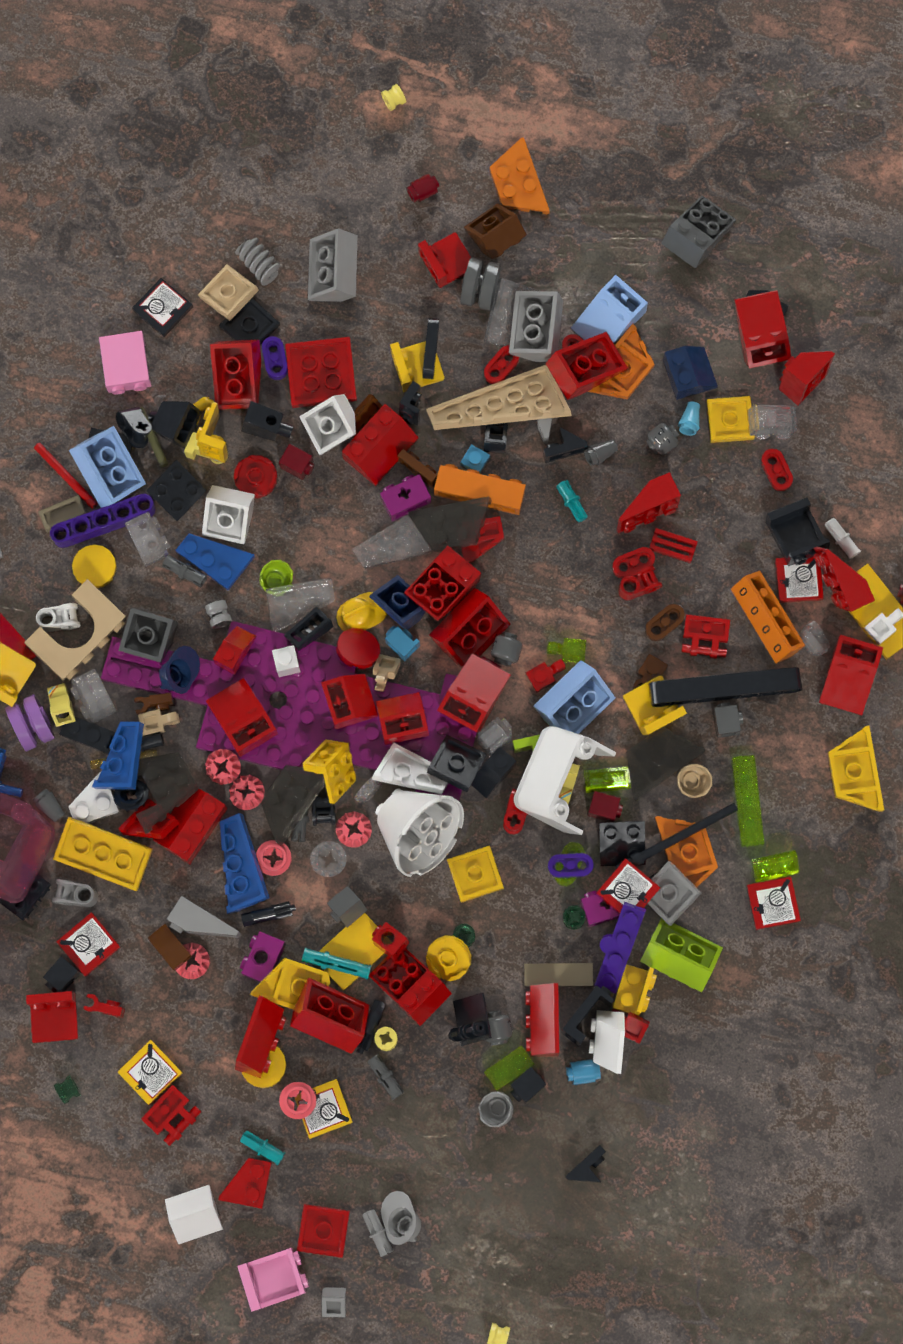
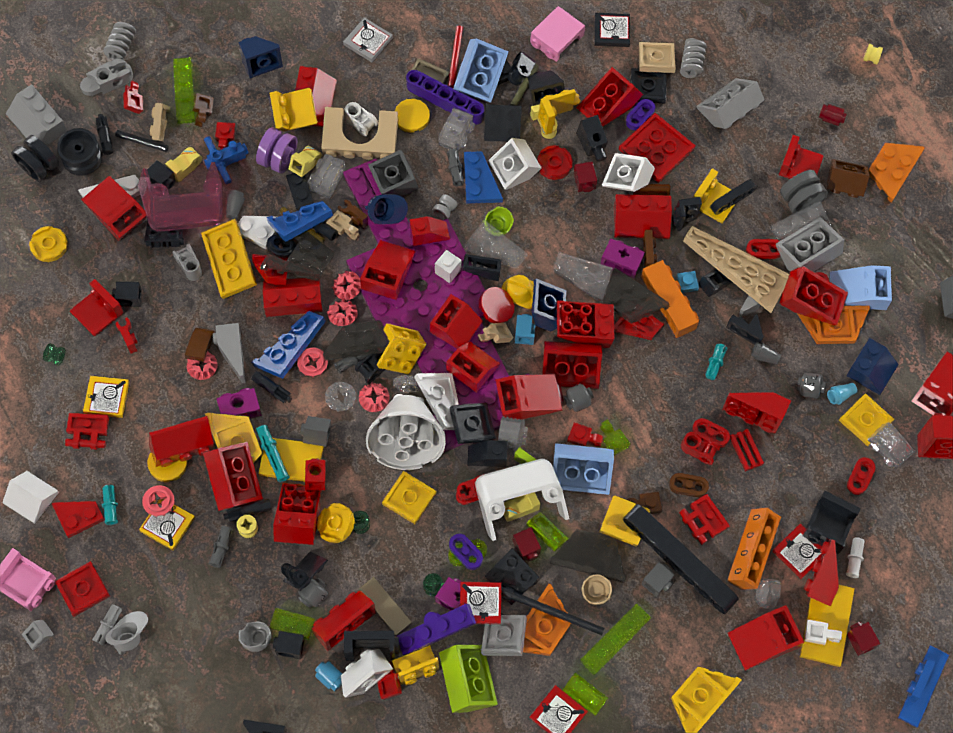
camera: 45 degrees right, 10 degrees down
tile [56,912,121,977] -> none

